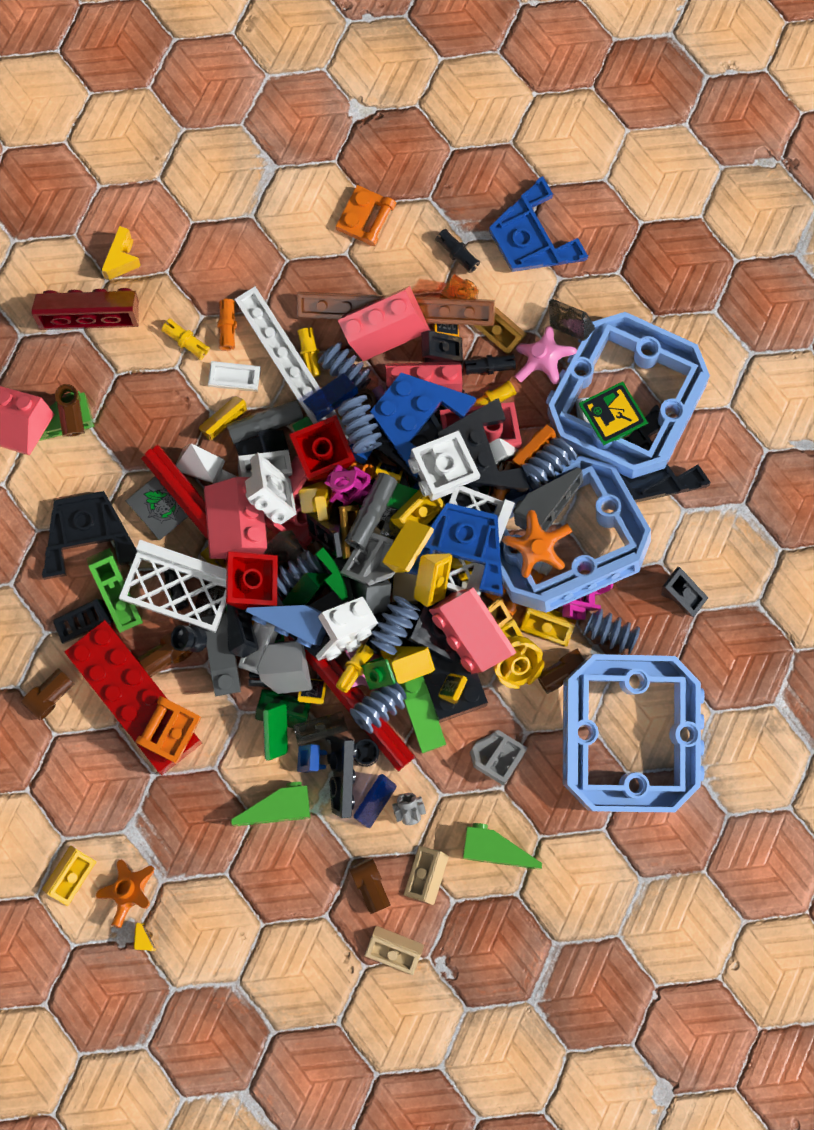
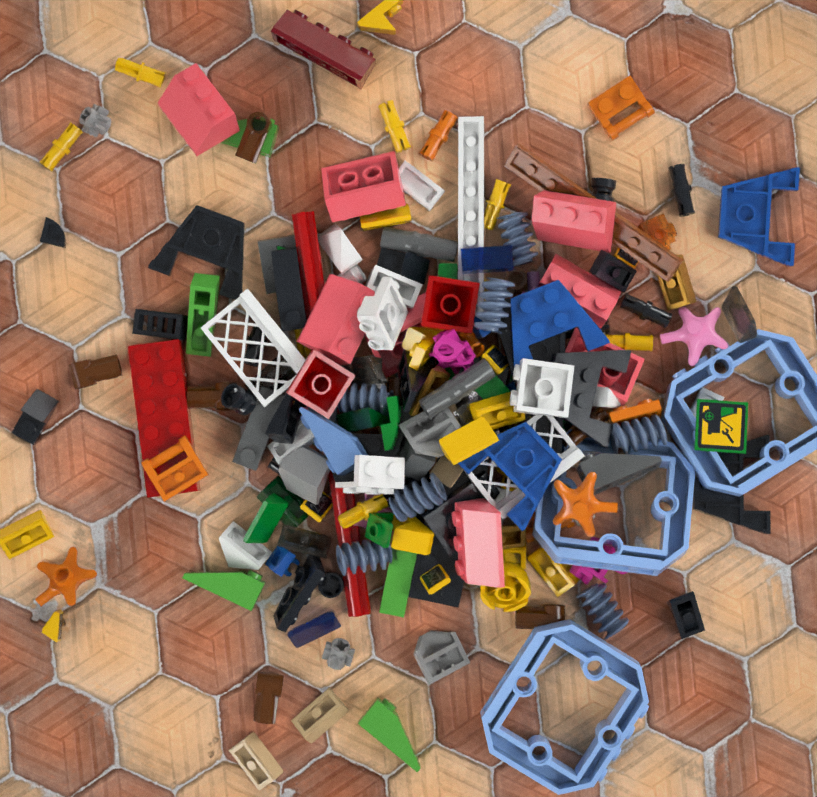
camera: 40 degrees right, 10 degrees up
yellow slope [414,553,452,607] -> none
none -> black slope [11,389,59,445]
none -> white slope [219,521,272,570]
none -> black slope [271,247,307,331]
none -> coral slope [321,151,406,223]
none -> black wheel [591,178,617,202]

